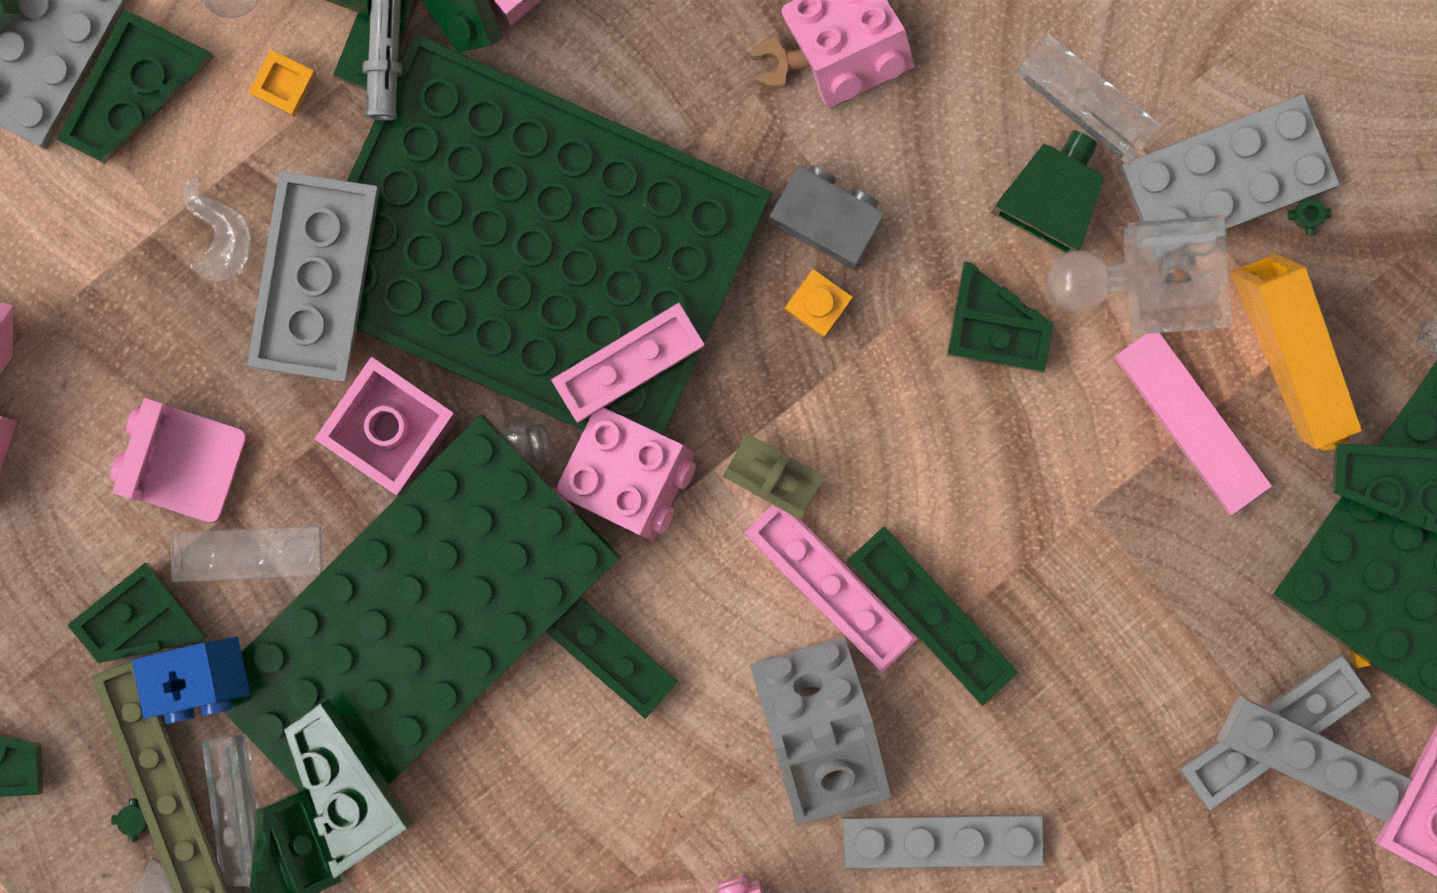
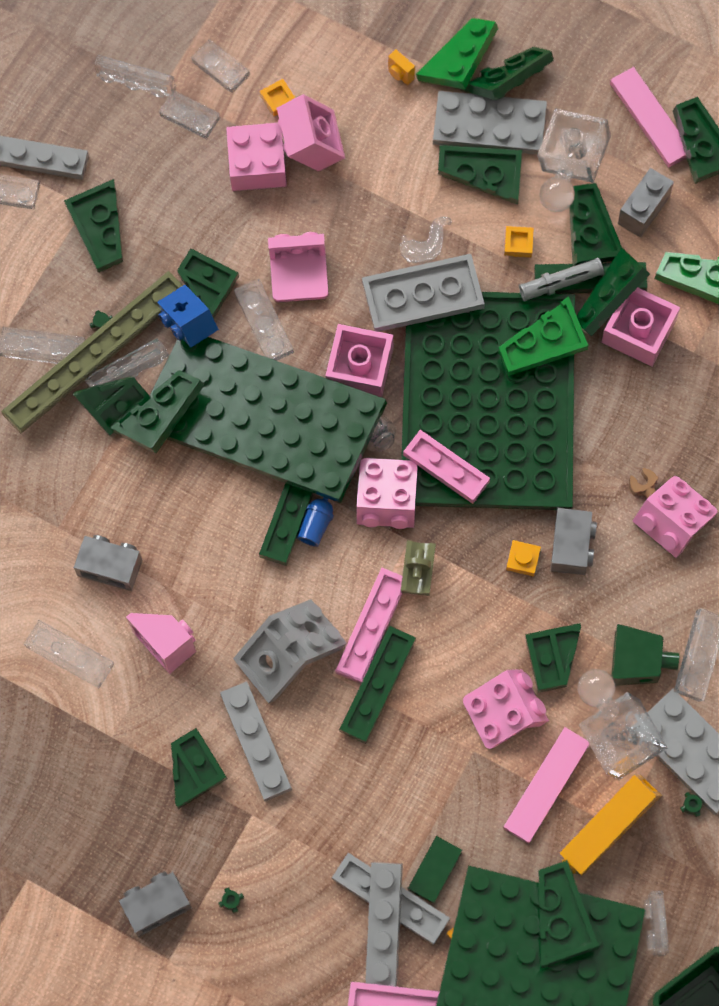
camera: 70 degrees right, 15 degrees down
none -> blue piece [297,497,334,547]
none -> dark green tile [408,836,463,904]
none -> bright pink bracket [463,669,549,748]
none -> green wing [498,296,589,376]

